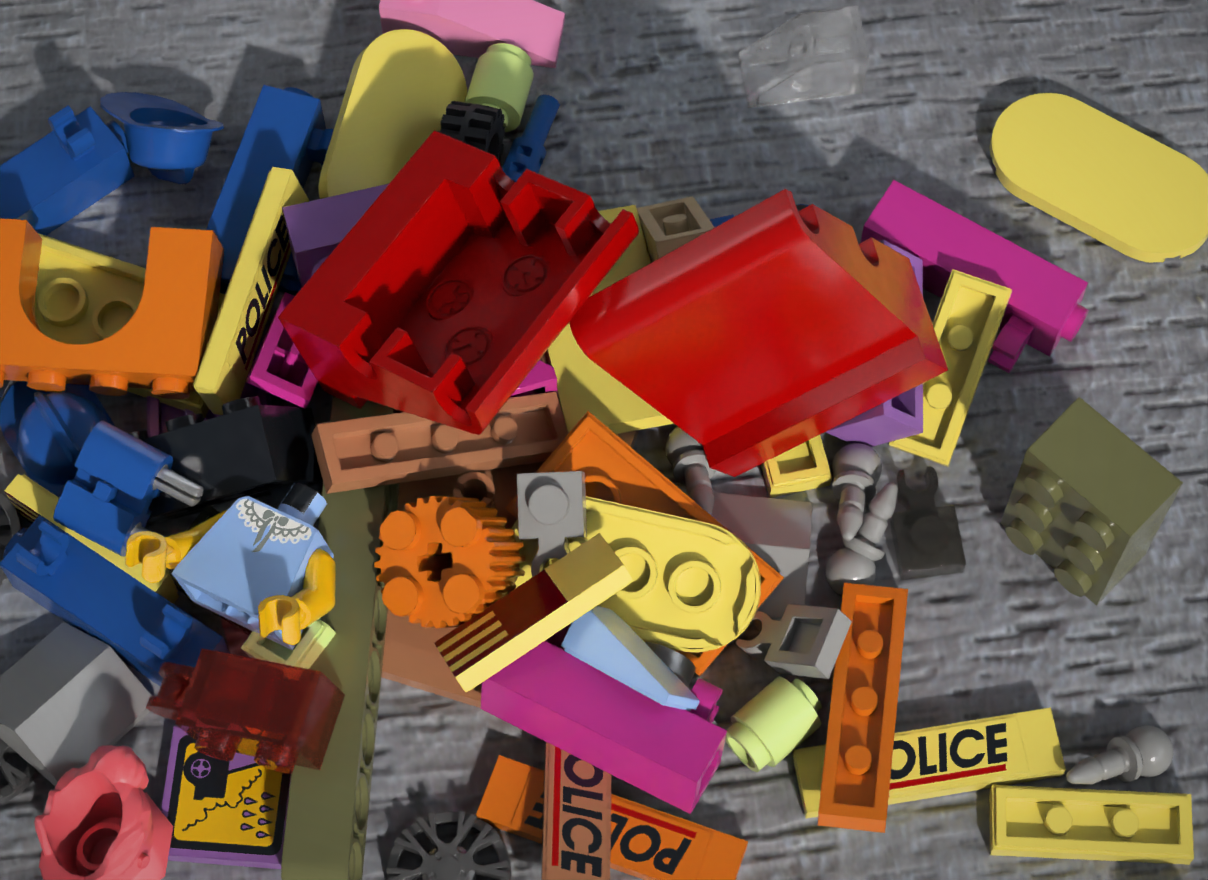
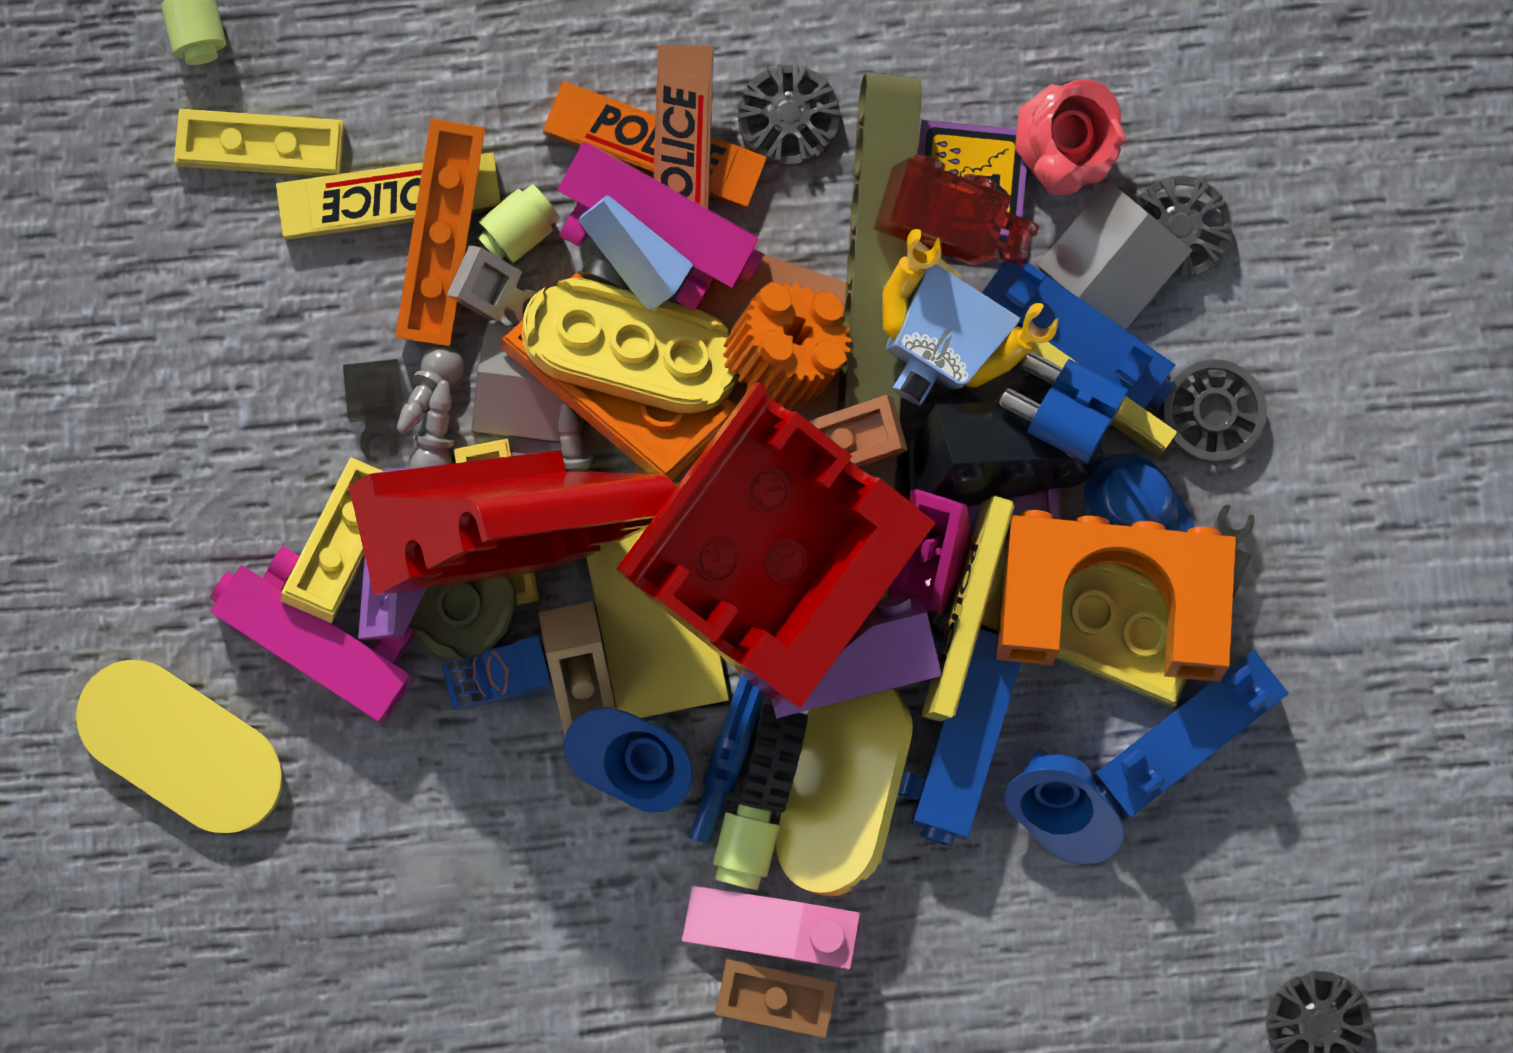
camera: 175 degrees right, 15 degrees up
light yellow tile [434,533,634,692] -> none
light grey plate [517,471,587,577] -> none
olive brick [1000,397,1183,606] -> none
light grey bar [1066,725,1173,785] -> none
none -> blue piece [563,707,693,813]

